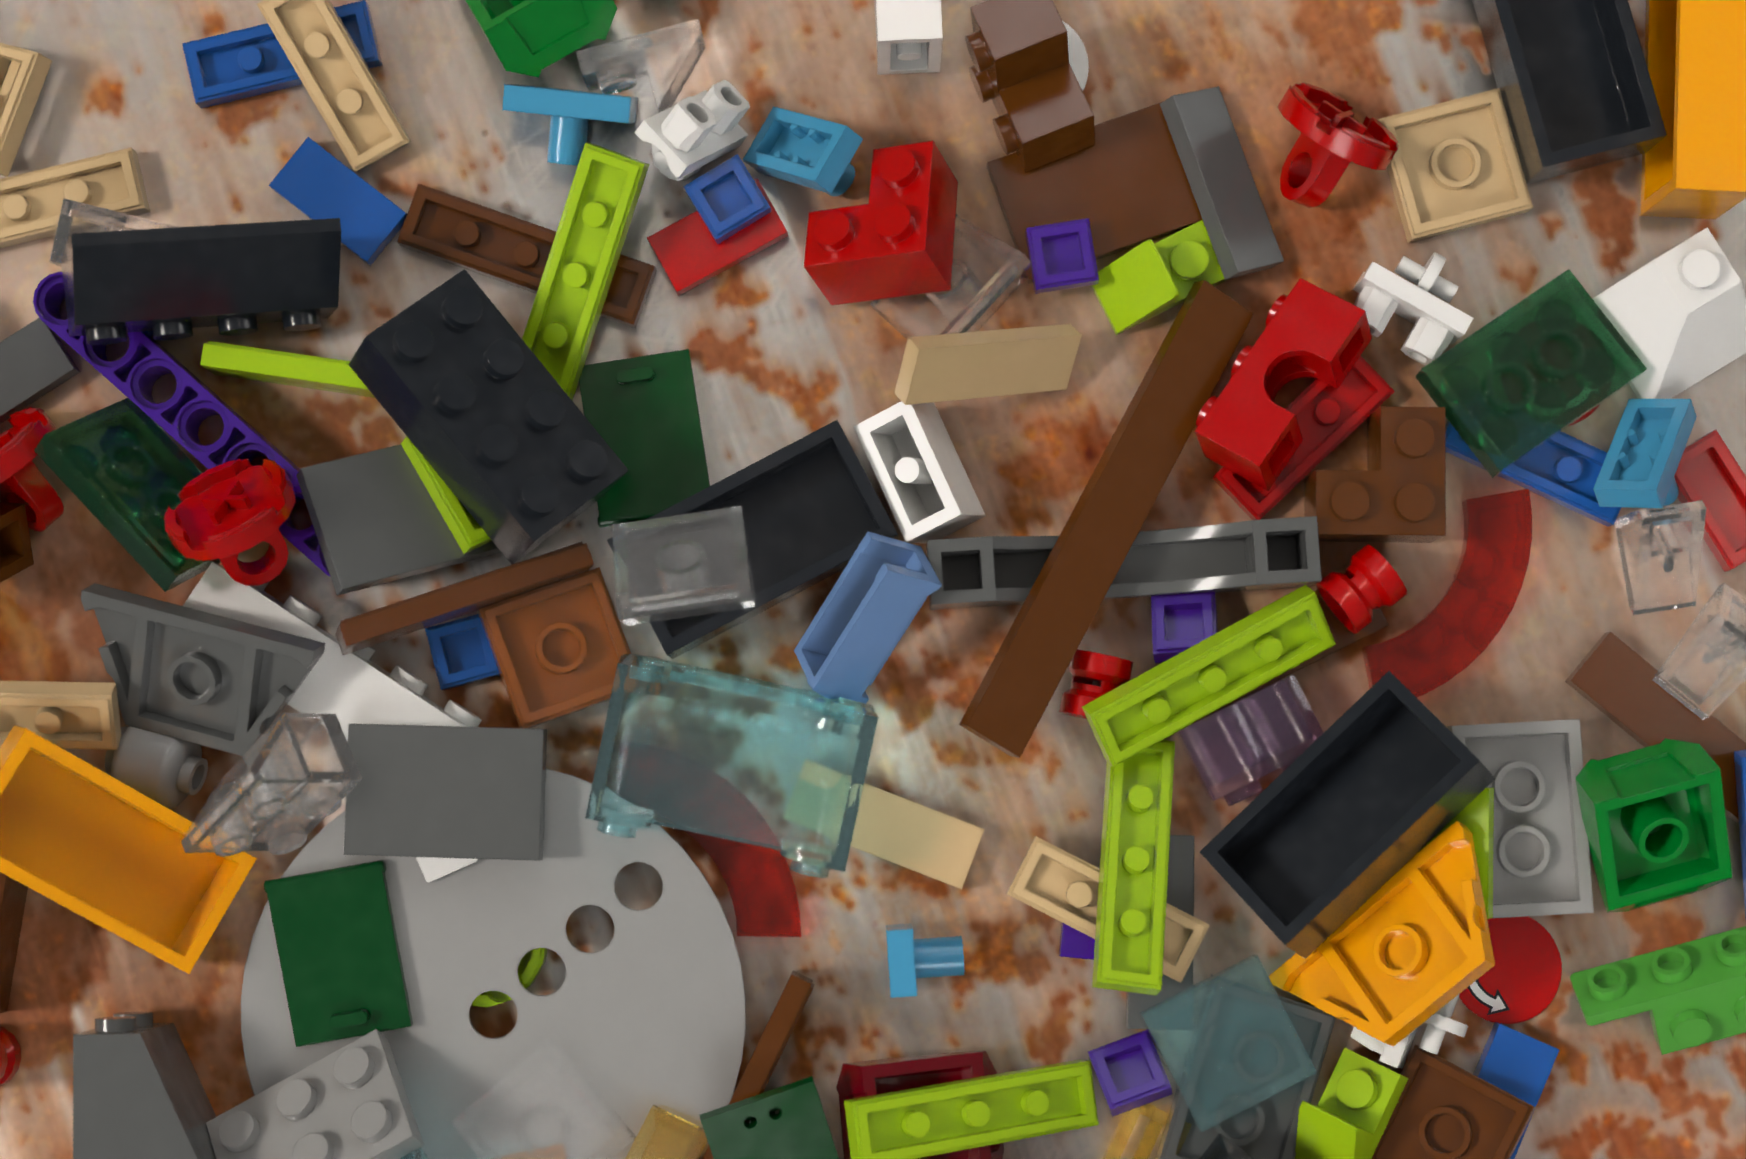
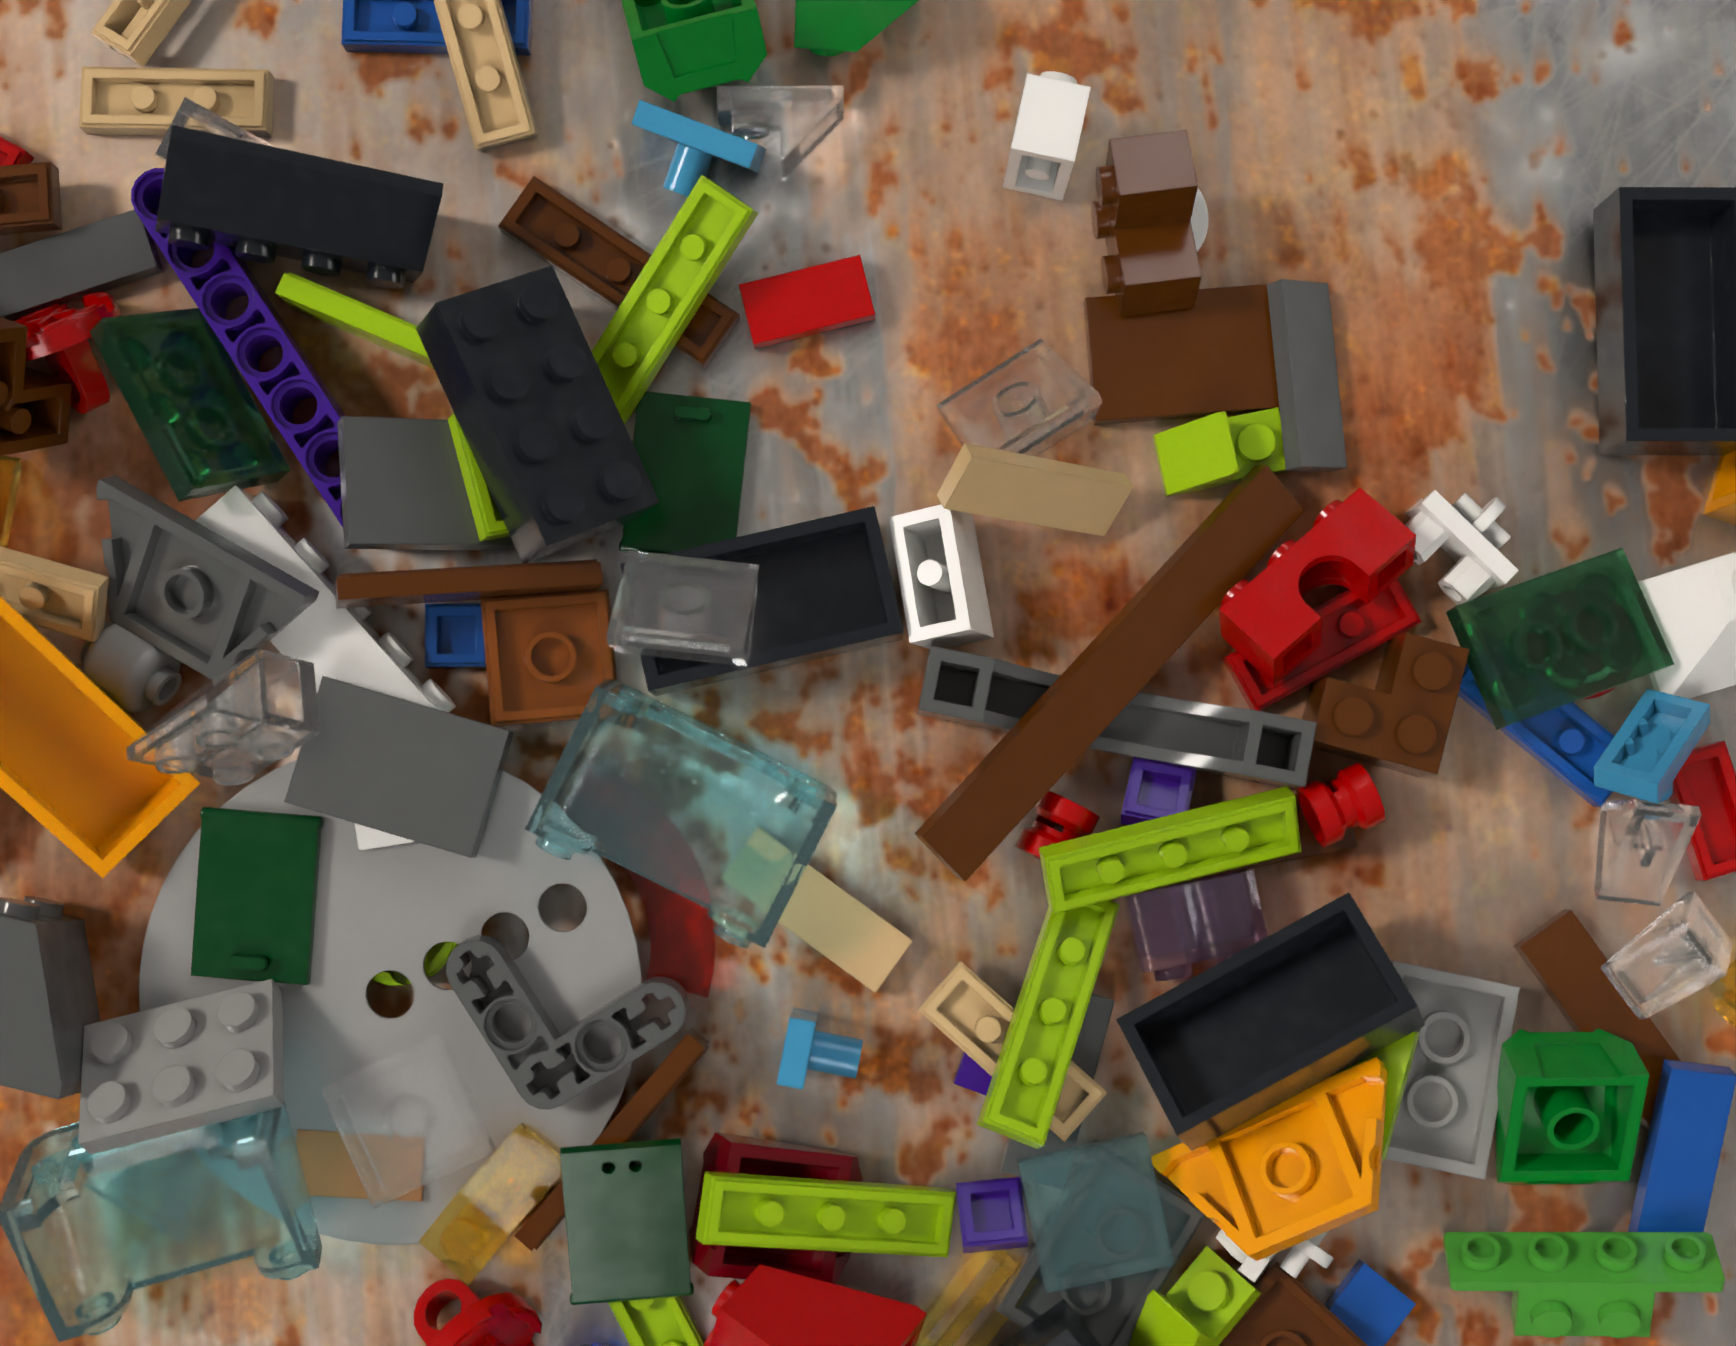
camera: 10 degrees right, 0 degrees up
red tile [164,459,296,586] -> none
blue tile [269,137,407,266] -> none
white hips [634,80,750,181] -> none
blue tile [683,154,771,244] -> none
dark azure tile [743,106,863,197] -> none
medium blue window [794,531,942,704] -> none
red brick [804,141,958,306] -> none
dark purple tile [1025,218,1099,294] -> none
red tile [1277,83,1399,208] -> none
clear red tile [1362,488,1532,697] -> none
tan tile [1377,88,1533,243] -> none
red sticker [1459,916,1562,1024] -> none
none -> dark grey beam [446,935,689,1110]

